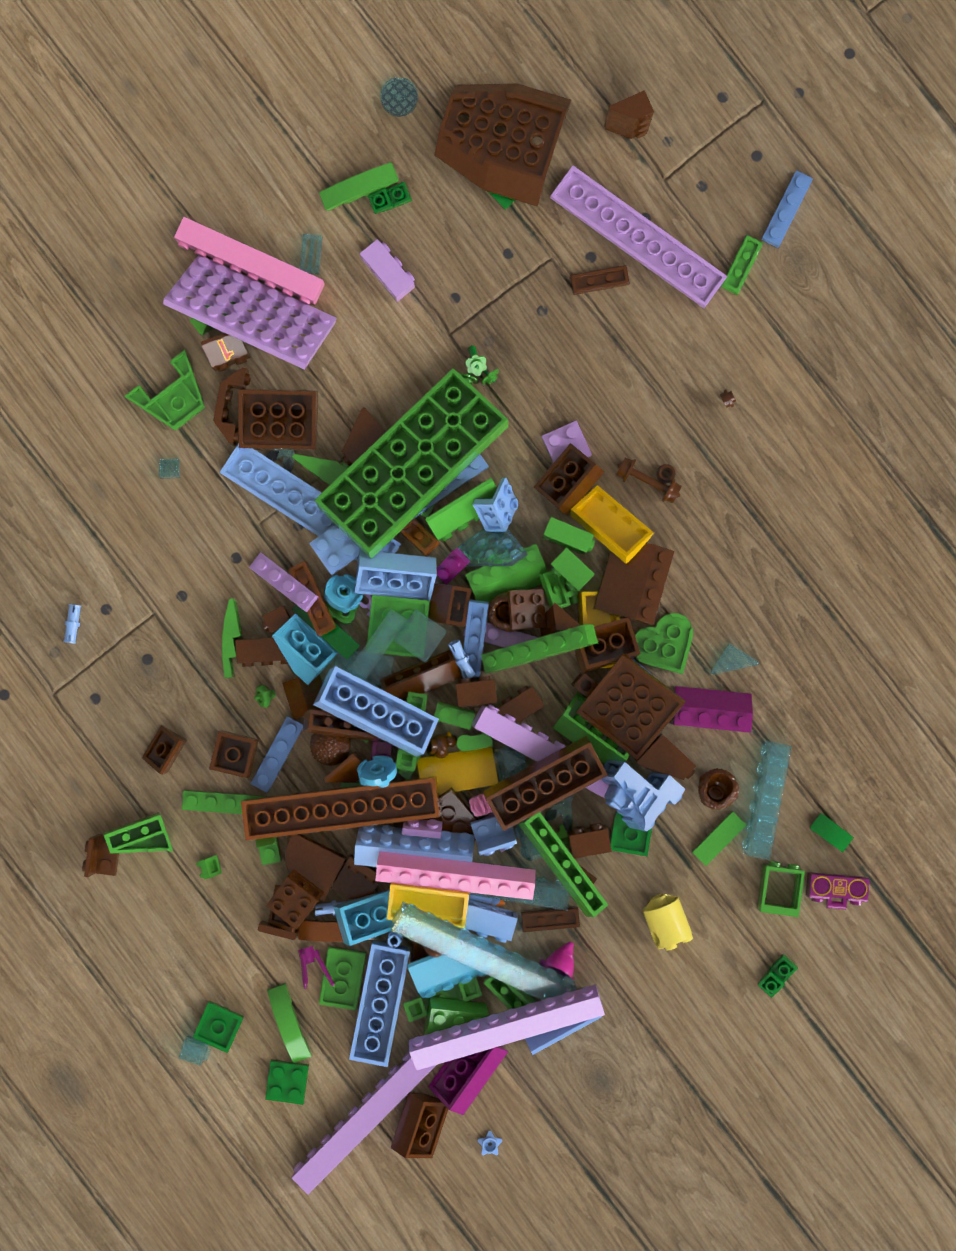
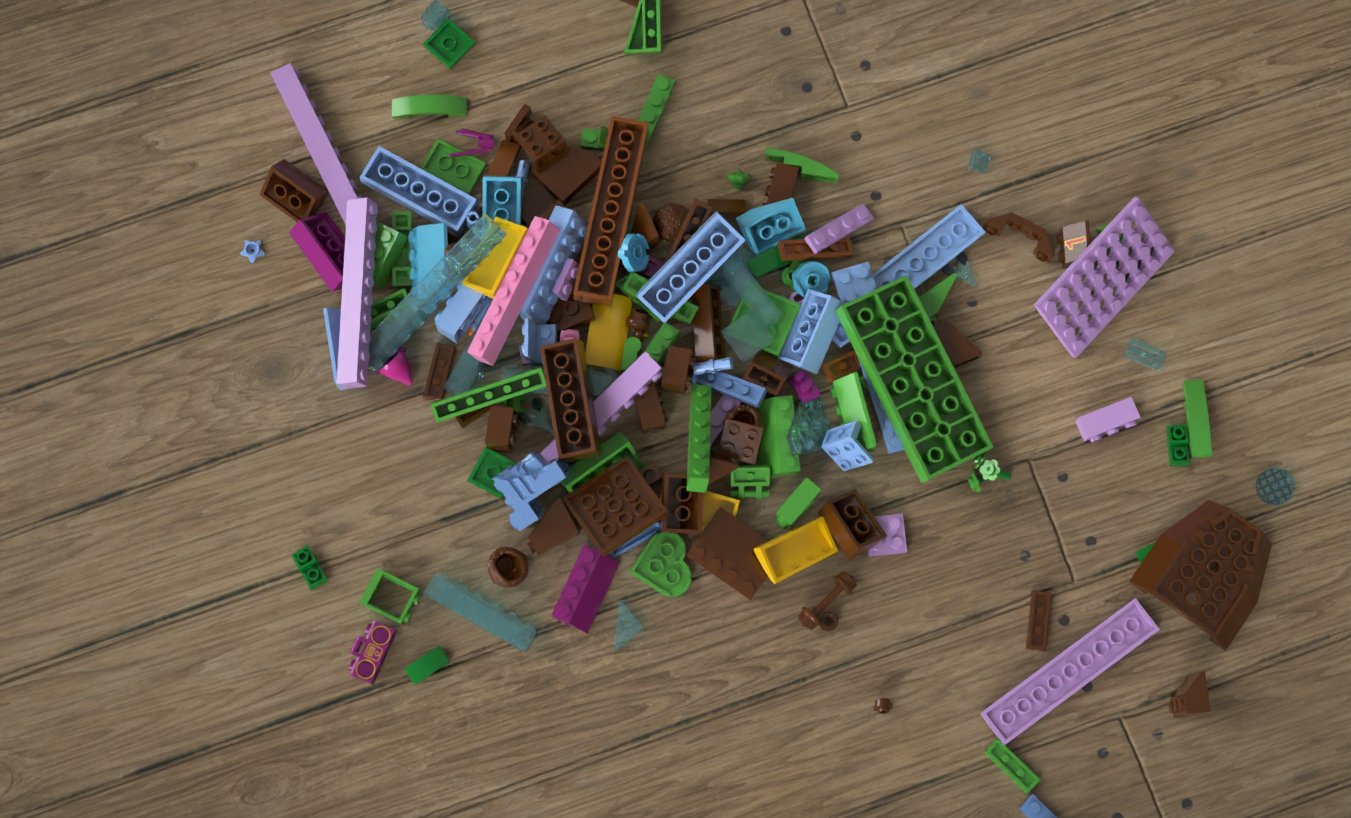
camera: 105 degrees right, 10 degrees down
light blue pin [63,604,81,644] -> none
bright green wing [124,350,206,431] -> none
reddish brown slope [142,725,187,775] -> none
bright pink brick [174,217,325,305] -> none
bright green tile [196,855,222,880] -> none
reddish brown brick [209,730,259,778] -> none
reddish brown slope [238,389,318,450] -> none
medium blue plate [251,716,303,793] -> none
reddish brown brick [261,606,291,634] -> none
green plate [265,1059,309,1105] -> none
bright green slope [551,547,595,591] -> none
light yellow cylinder [642,894,693,951] -> none
bright green tile [692,811,746,866] -> none

